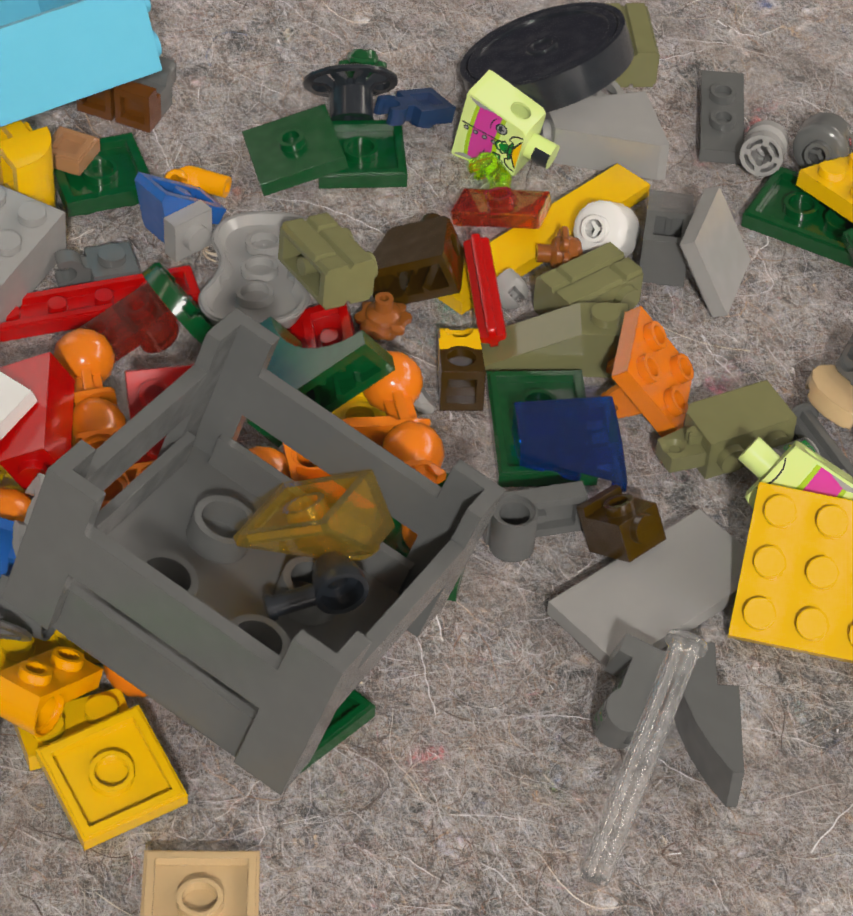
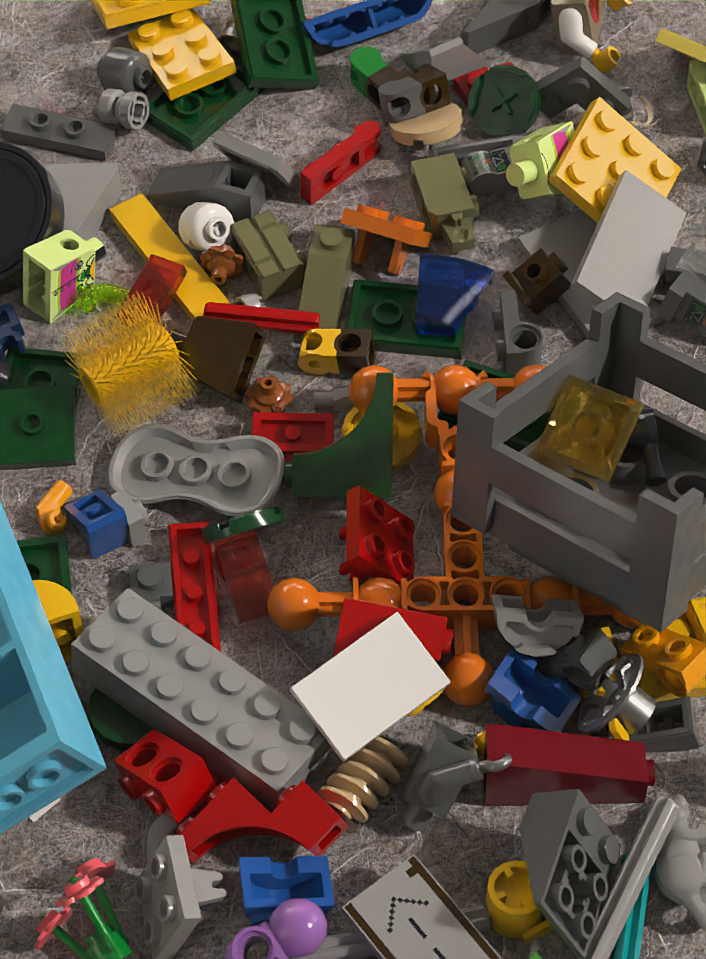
camera: 75 degrees left, 10 degrees up
olive brick [278,212,378,310] -> none
none -> yellow piece [60,291,198,438]
none -> red hinge [300,120,381,205]
none -> light grey tile [570,170,686,306]

